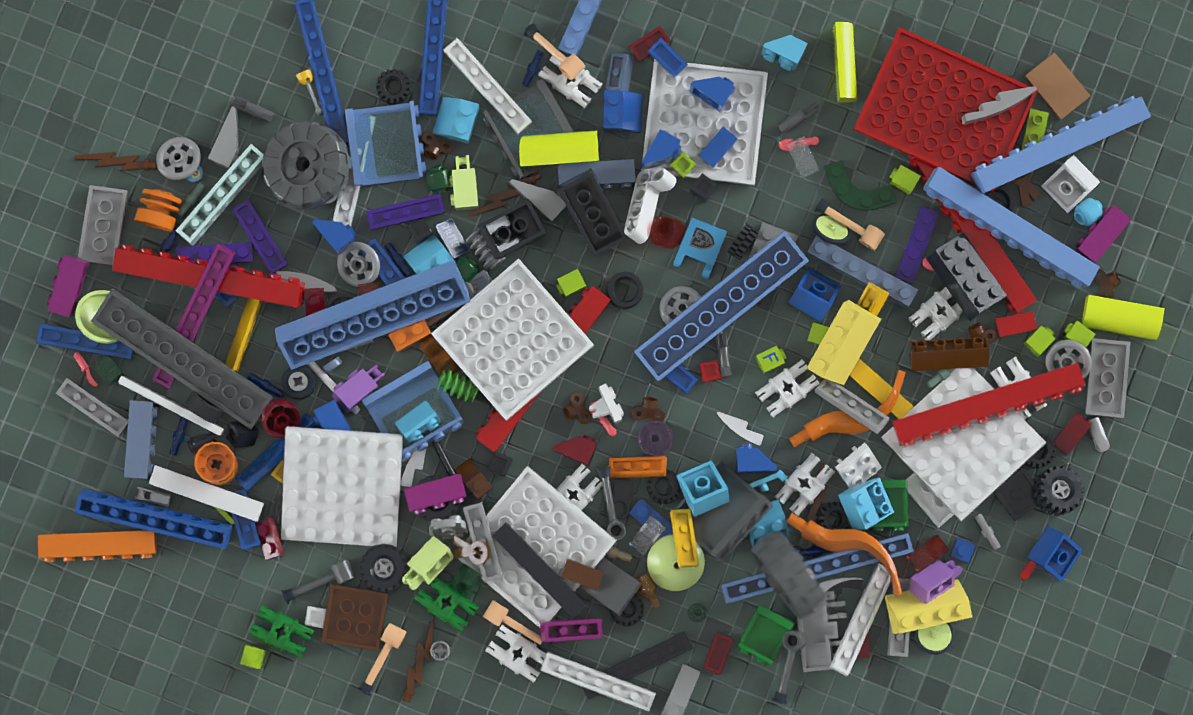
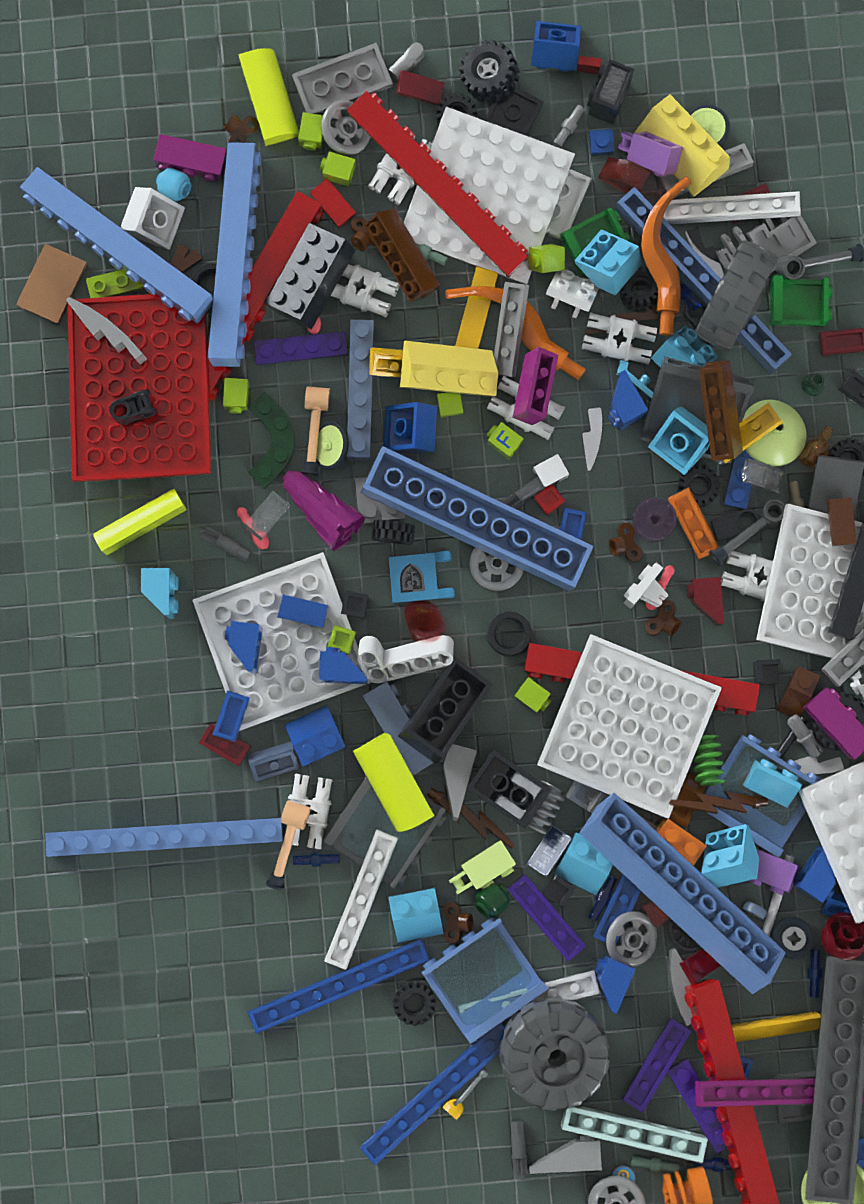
camera: 115 degrees left, 0 degrees up
dark green head [455,255,479,283] -> none
none -> black piece [109,390,157,425]
none -> magenta cone [282,470,365,551]
none -> magenta brick [512,347,558,425]
none -> lime brick [528,244,565,273]
none -> white panel [533,454,569,487]
none -> black piece [587,59,634,125]
none -> reddish brown piece [669,790,768,814]
none -> reddish brown brick [699,360,743,460]
none -> medium azure slope [702,824,759,888]
none -> light grey axle [787,715,824,758]

